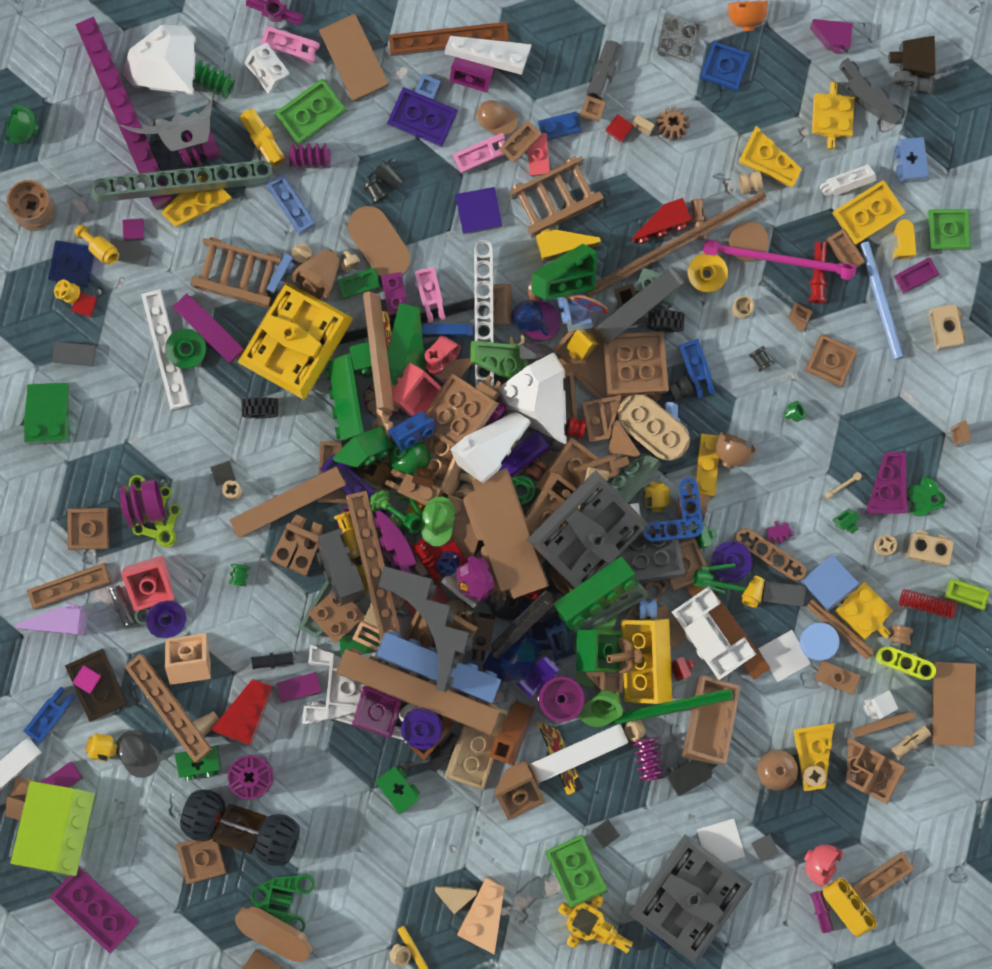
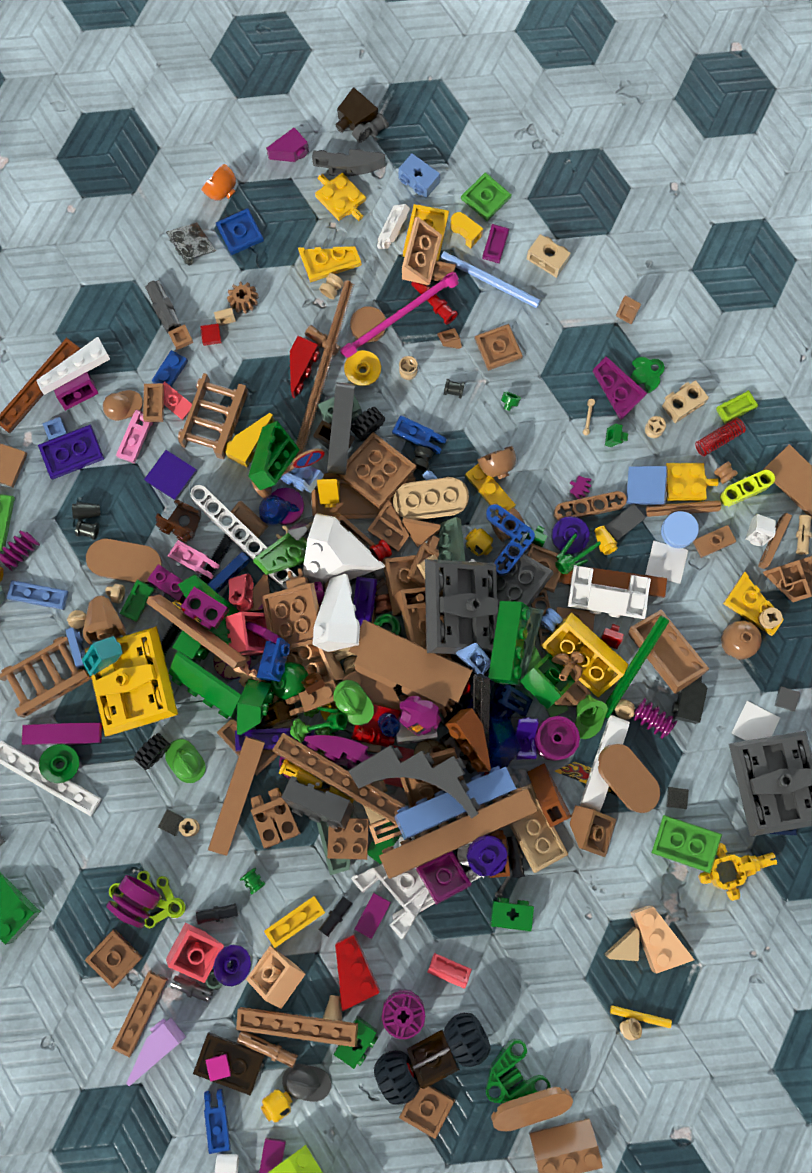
camera: 45 degrees left, 5 degrees down
none -> teal slope [82,636,123,676]
none -> reddish brown piece [155,500,201,543]
none -> bright green piece [165,739,206,783]
none -> magenta brick [181,587,229,629]
none -> black pin [196,903,238,925]
none -> medium nougat pin [237,1031,298,1068]
none -> magenta tile [246,621,280,643]
none -> yellow plate [264,895,326,948]
none -> light nougat slope [402,217,442,285]
none -> coral plate [427,953,472,989]
none -> dark orange slope [446,708,491,772]
none -> light blue slope [456,643,491,677]
none -> medium nougat tile [598,744,660,813]

